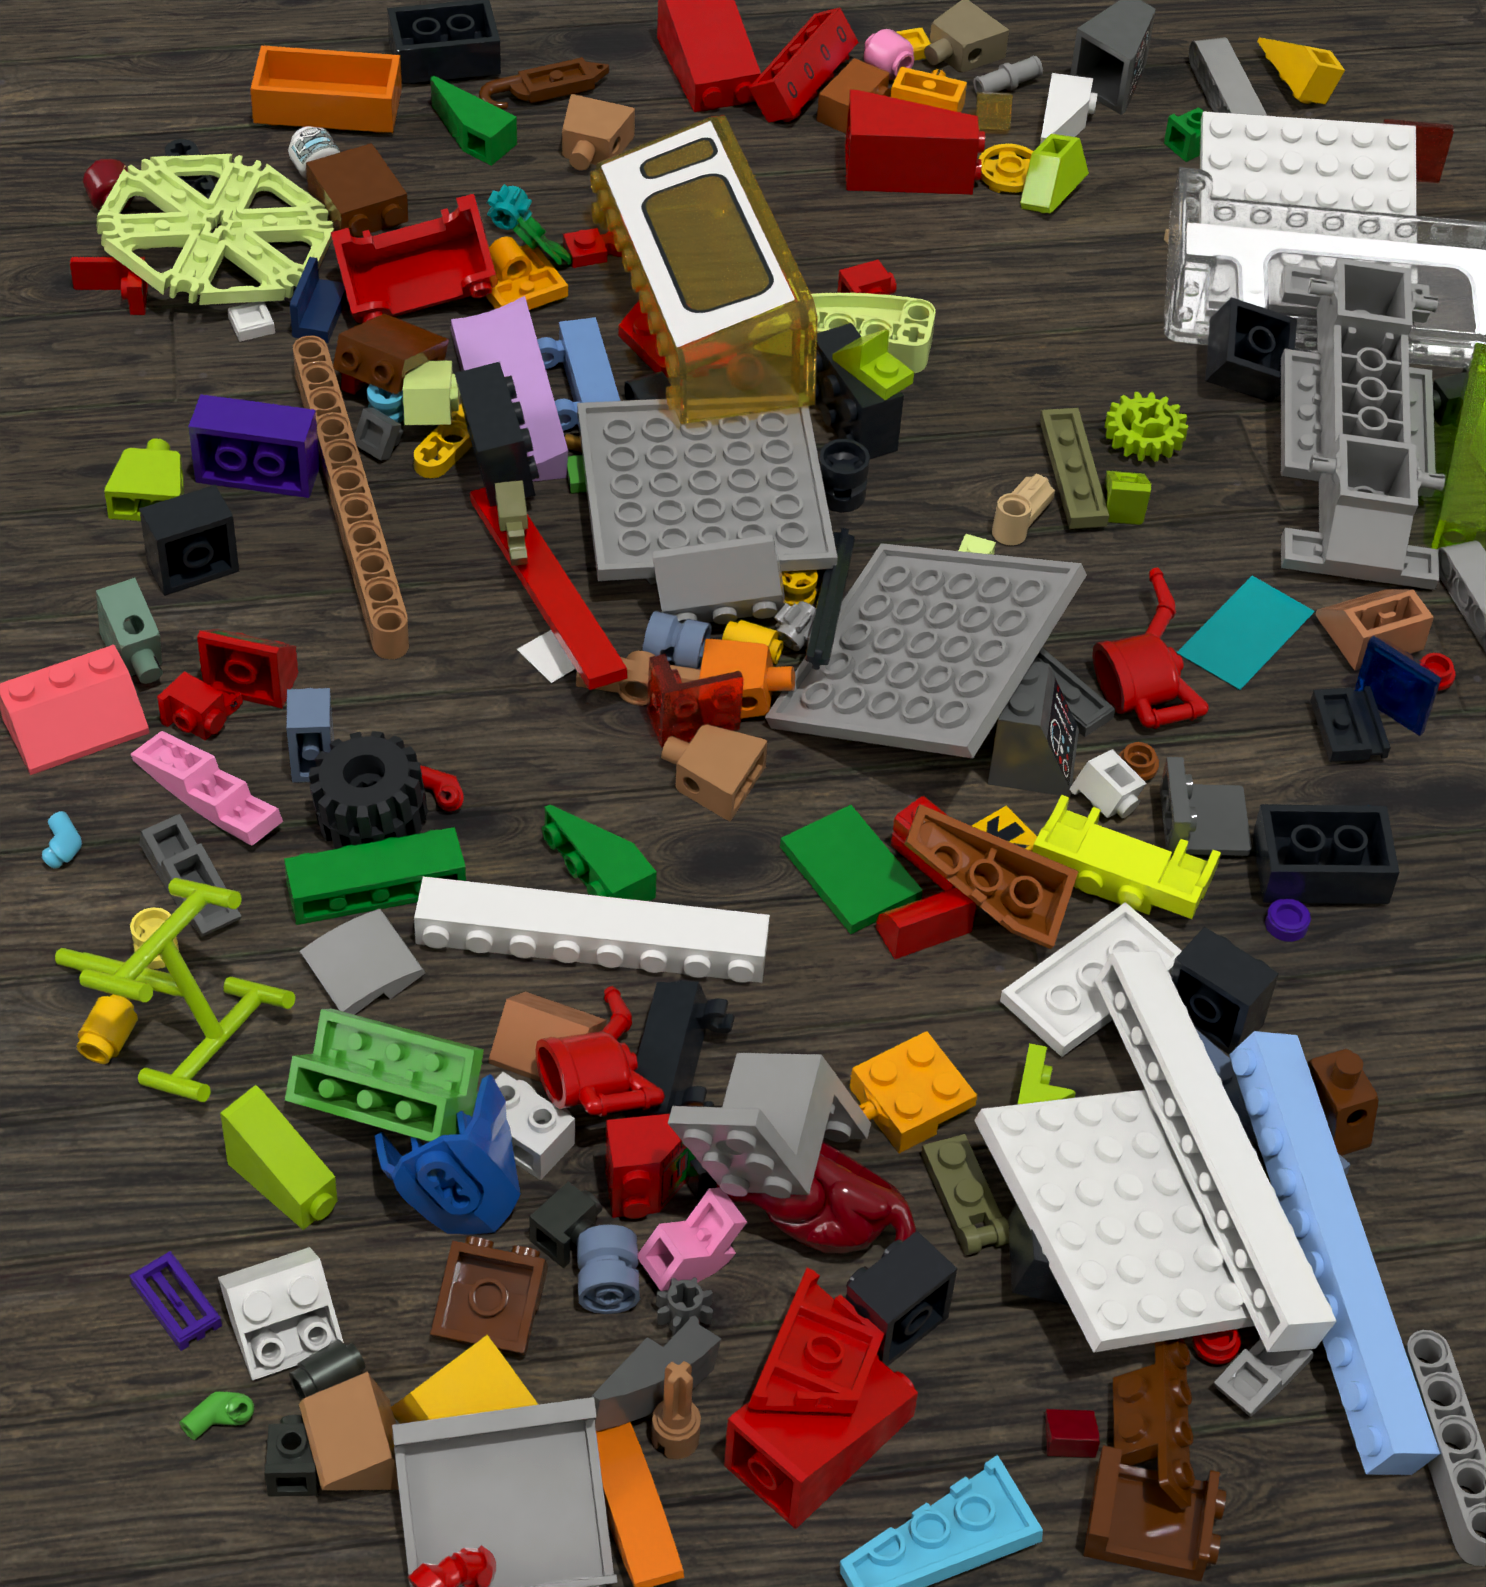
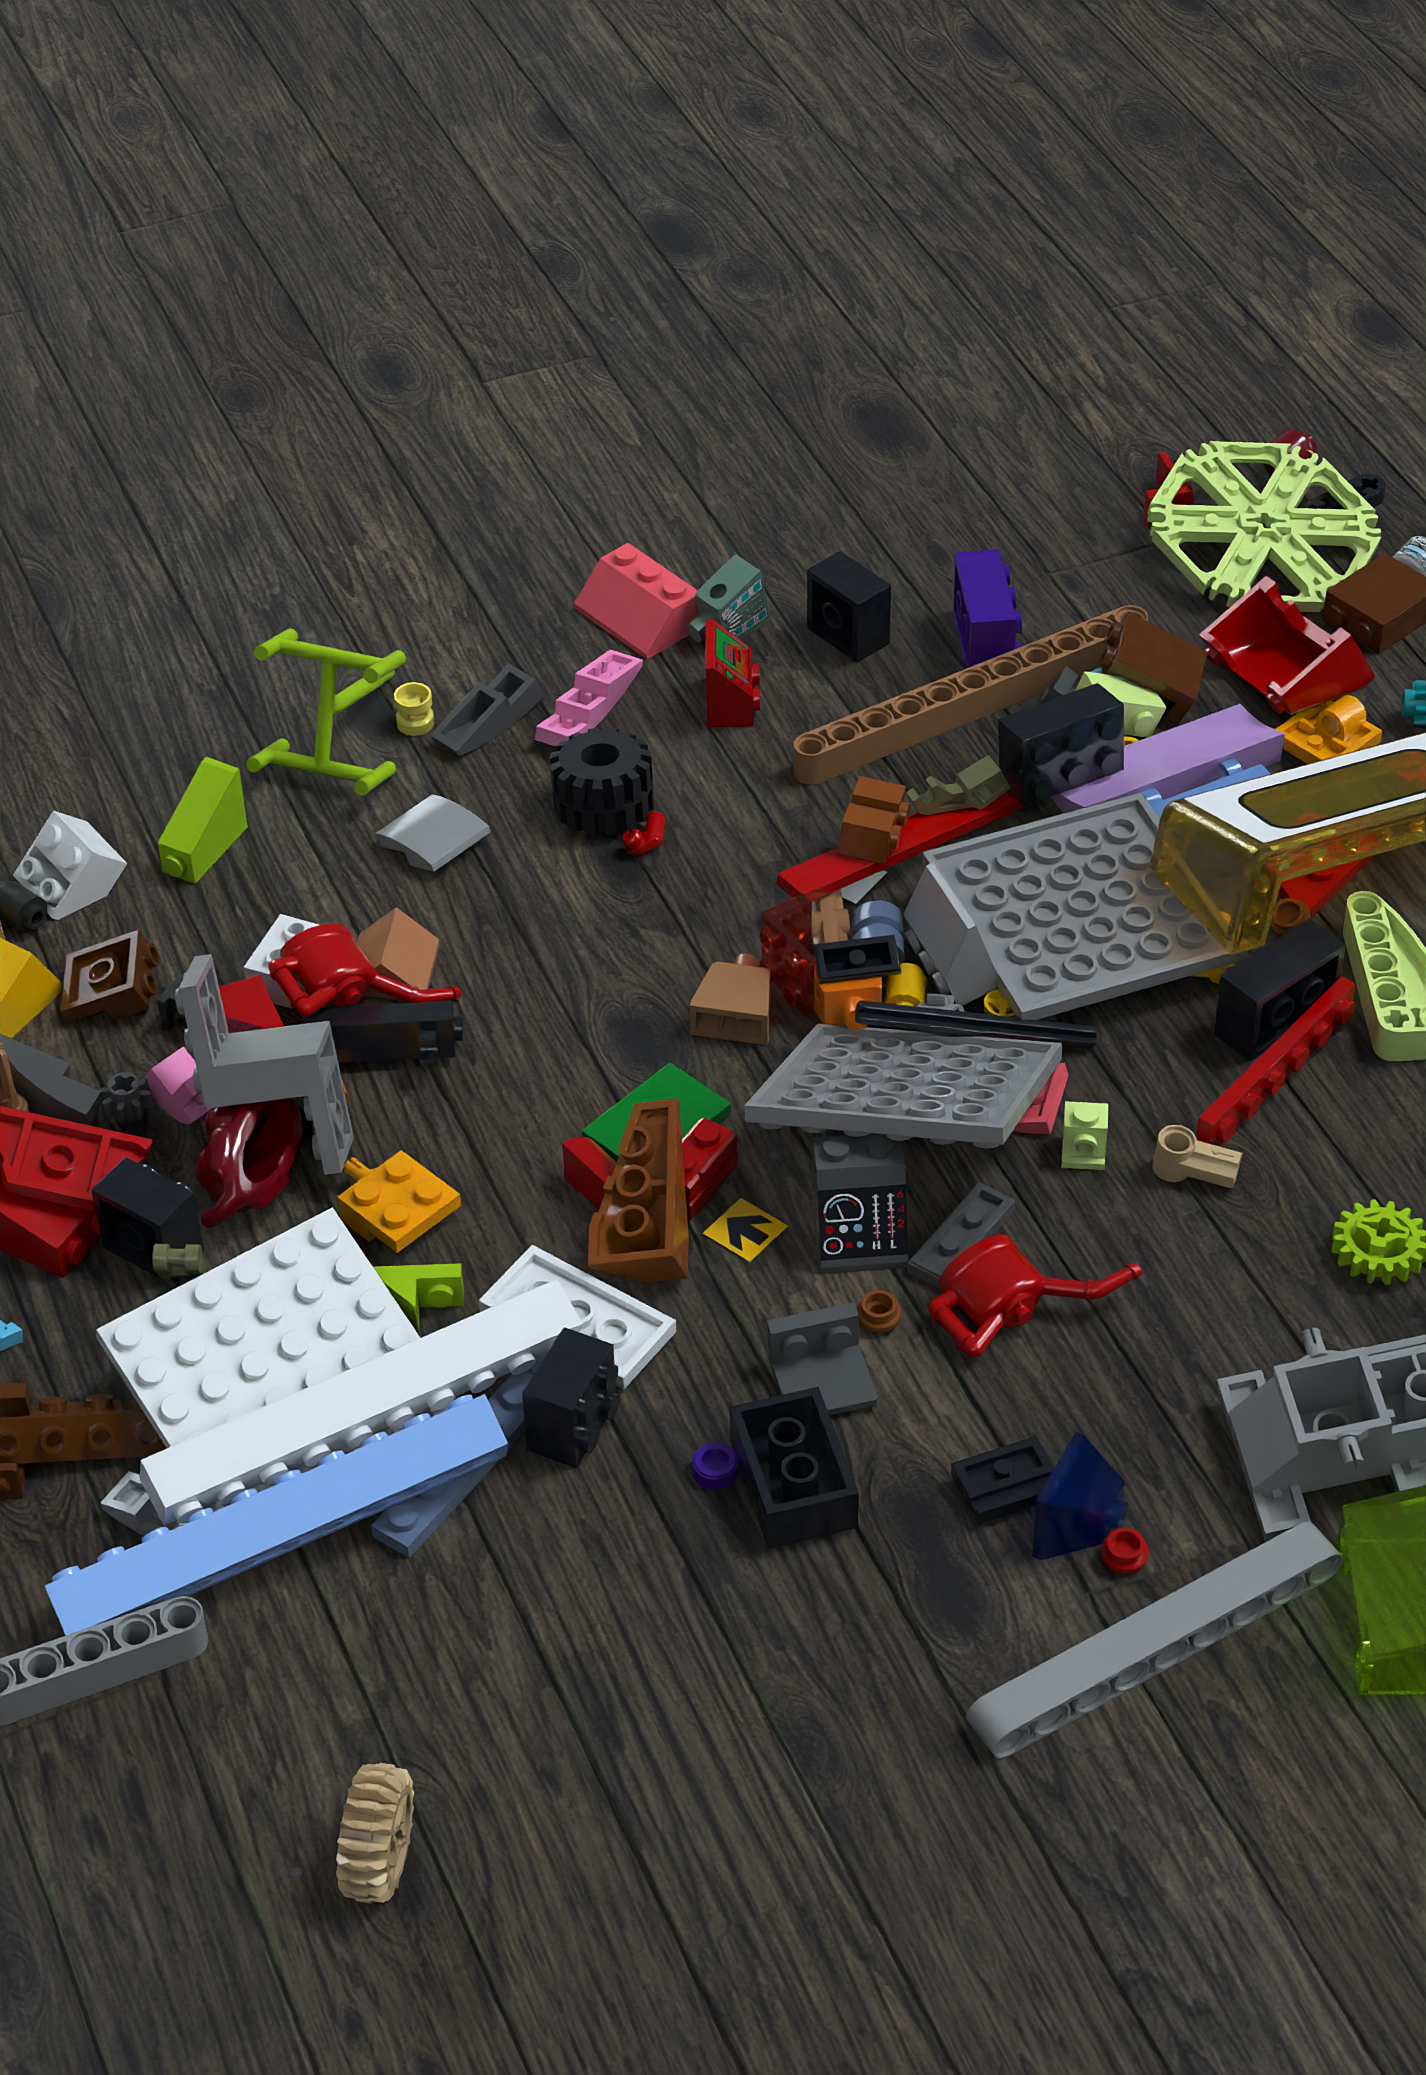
camera: 80 degrees right, 5 degrees down
medium azure arm [42,811,82,869] -> none
yellow brick [76,994,138,1064] -> none
lime torso [104,439,184,521] -> none
dark purple tile [129,1251,222,1351] -> none
red brick [157,671,227,740] -> none
red piece [220,690,243,717] -> none
white tile [228,301,275,342] -> none
green brick [284,827,466,925] -> none
bright green brick [285,1009,484,1142] -> none
sand blue brick [286,688,334,783] -> none
dark blue panel [290,257,347,343] -> none
blue piece [375,1074,520,1235] -> none
white brick [414,876,770,983] -> none
green plate [513,216,571,267] -> none
green slope [542,805,657,901] -> none
sand blue wheel [577,1224,640,1314] -> none
black wheel [819,439,870,513] -> none
lime slope [832,329,914,400] -> none
neon yellow bracket [1032,795,1221,919] -> none
olive plate [1040,408,1109,529] -> none
dark red slope [1045,1409,1100,1458] -> none
white brick [1069,749,1147,818] -> none
lime slope [1105,471,1151,525] -> none
teal sticker [1177,576,1315,690] -> none
reddish brown torso [1307,1049,1379,1156] -> none
nougat slope [1316,589,1434,670] -> none
none -> olive plate [153,1244,213,1290]
none -> black slope [811,935,901,984]
none -> dark orange brick [838,776,910,864]
none -> red plate [1196,976,1356,1146]

